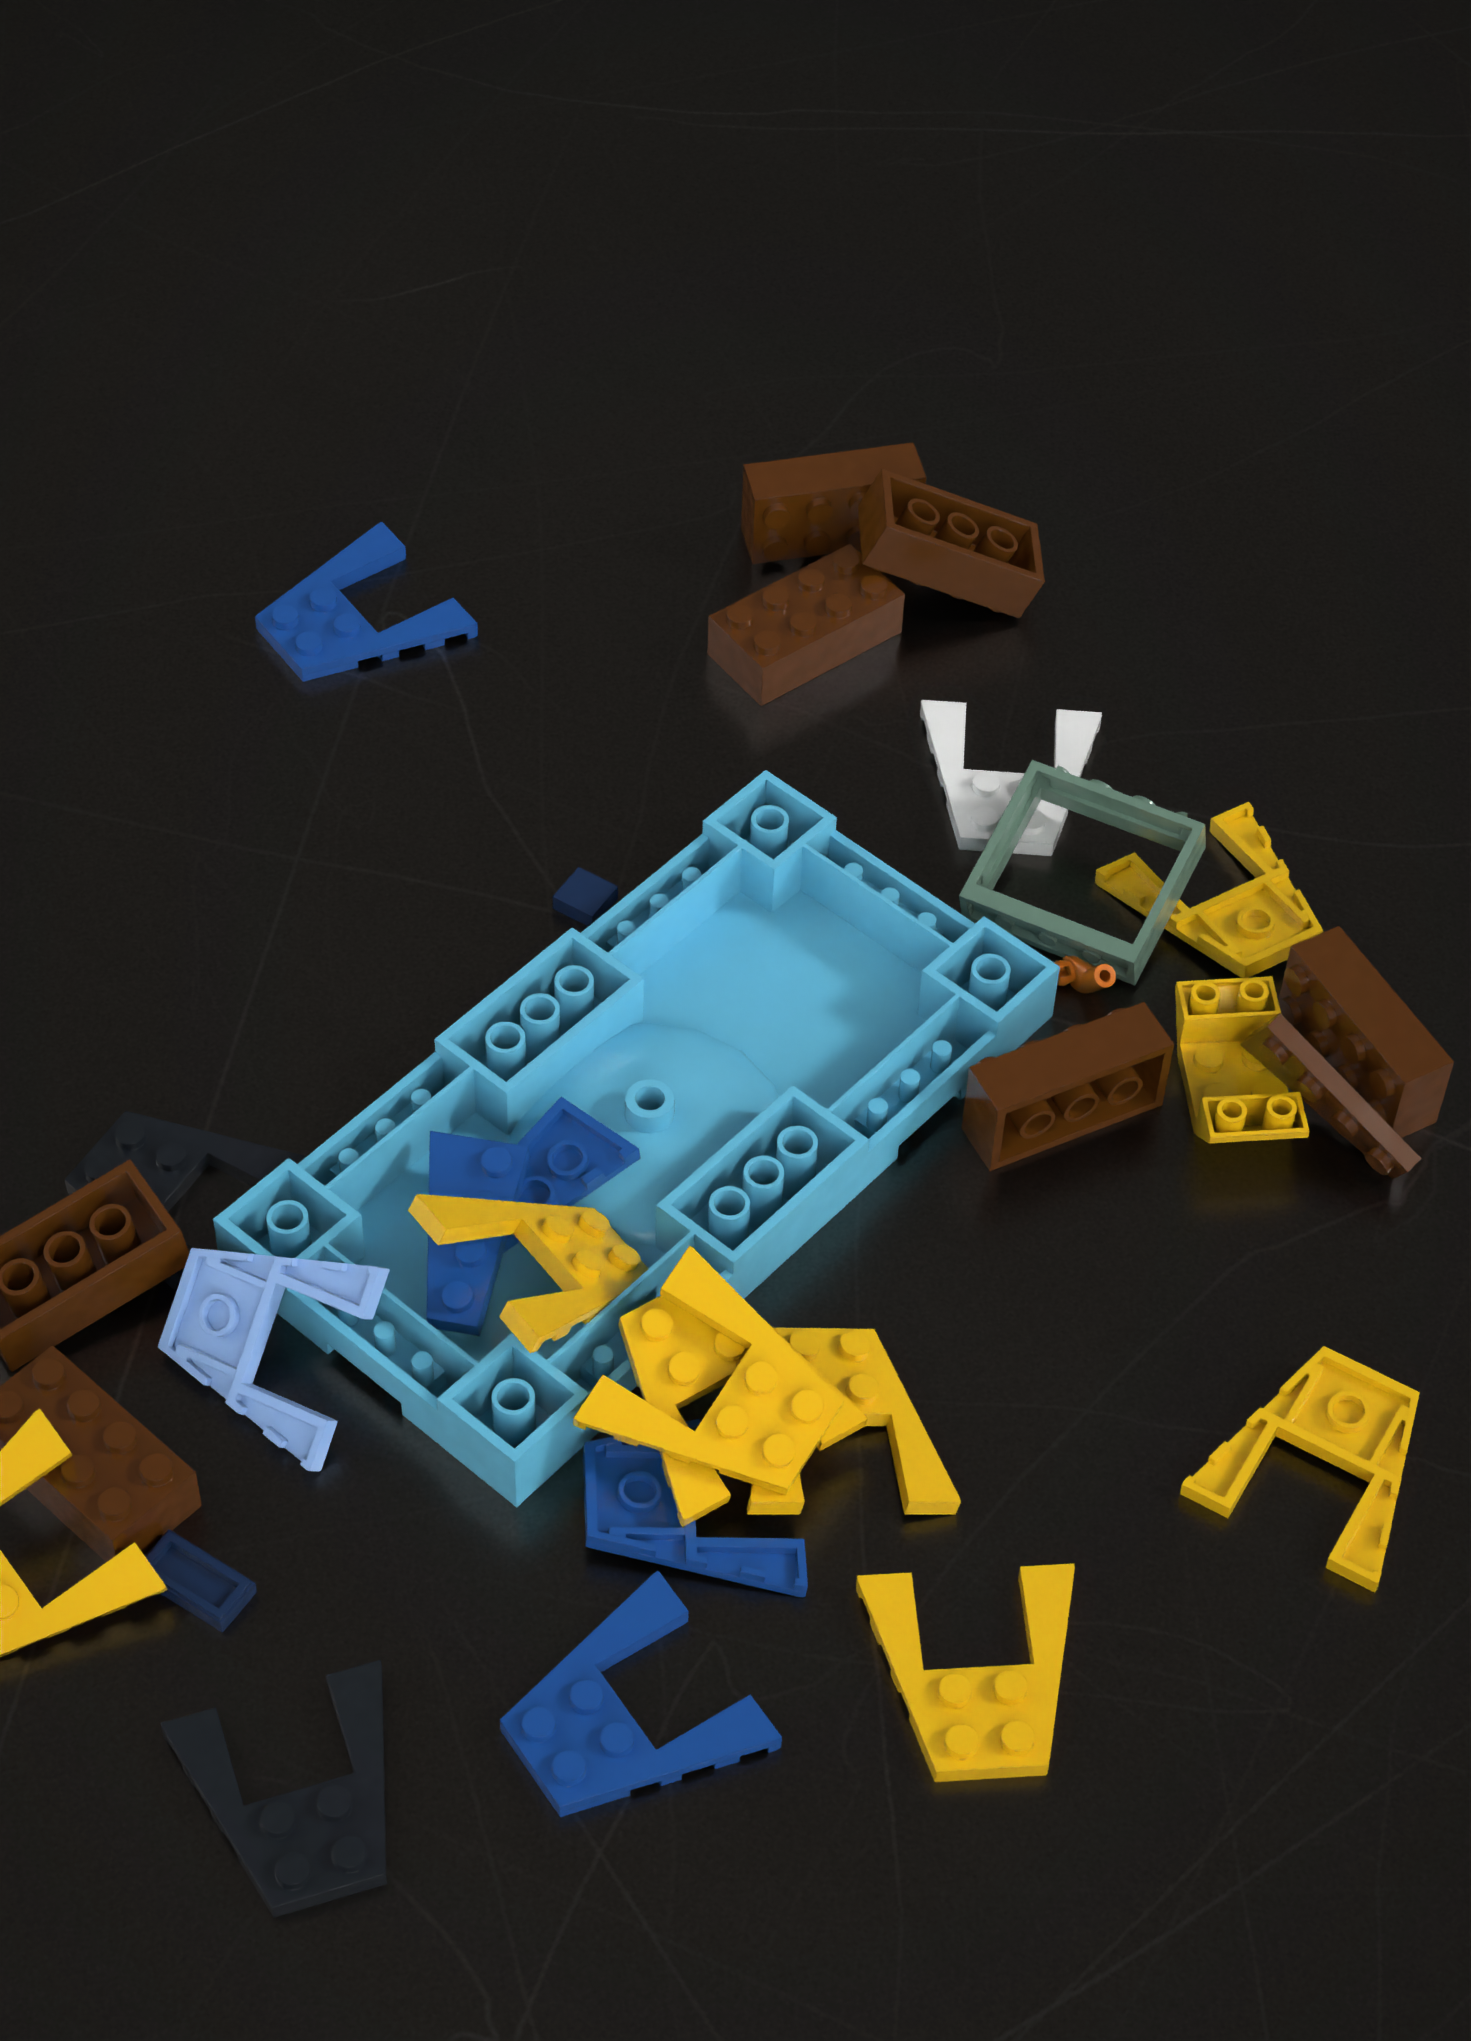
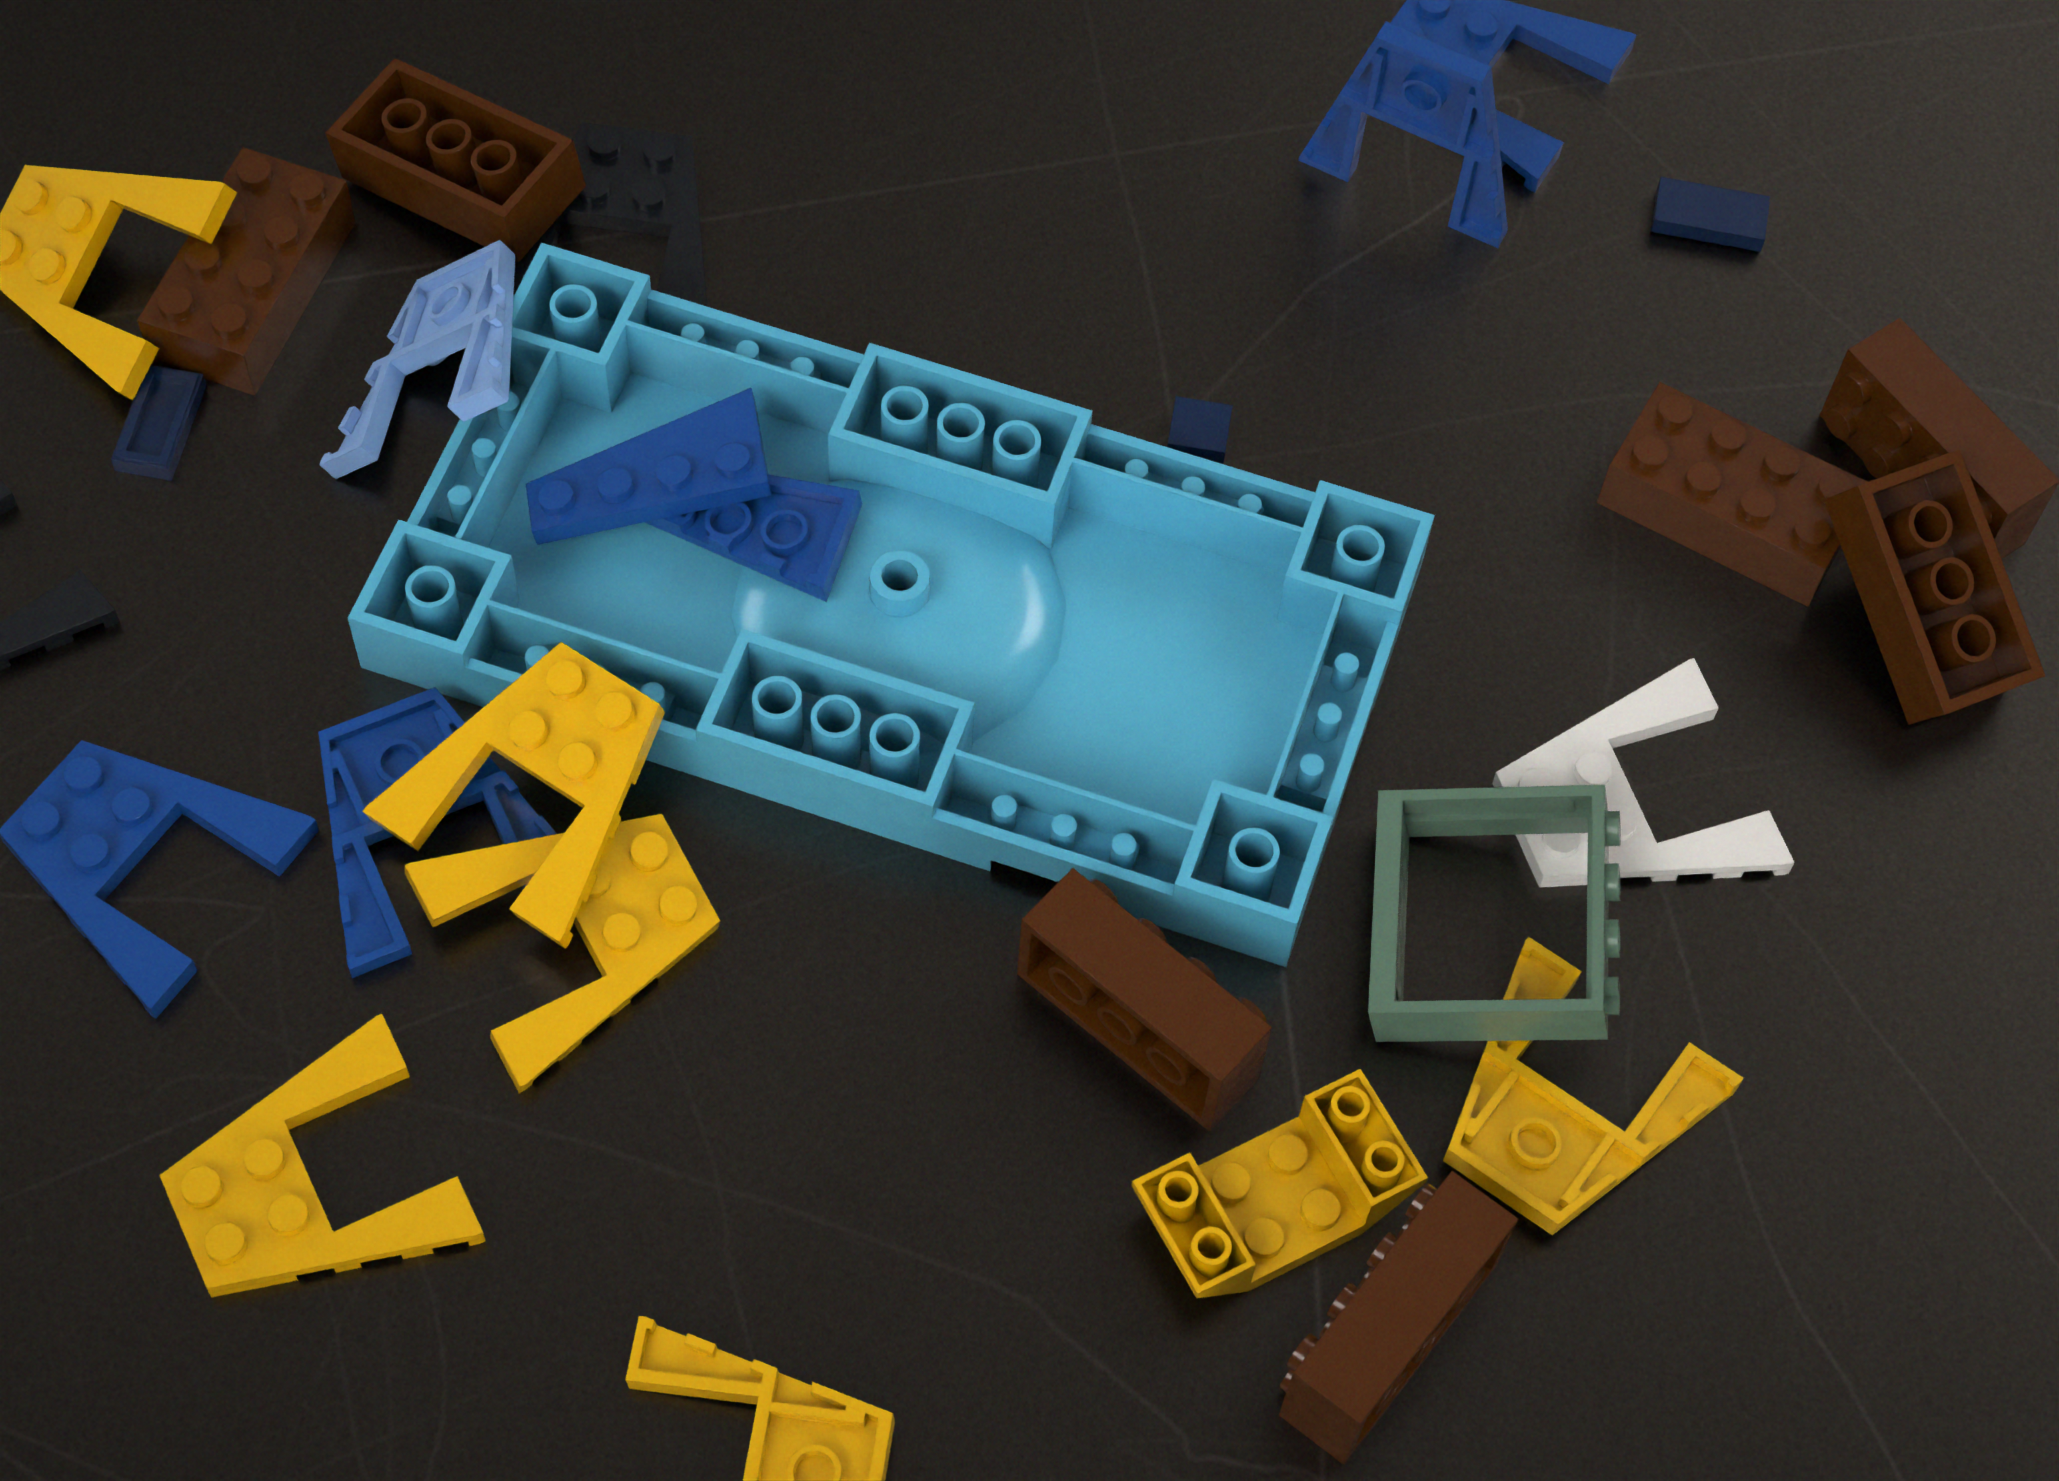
camera: 65 degrees right, 10 degrees up
yellow wing [408,1194,649,1353] -> none
yellow wing [573,1246,844,1495] -> none
orange arm [1054,956,1116,994] -> none
reddish brown wing [1240,1013,1422,1179] -> none
none -> blue wing [1298,21,1508,248]
none -> dark blue tile [1651,177,1770,252]

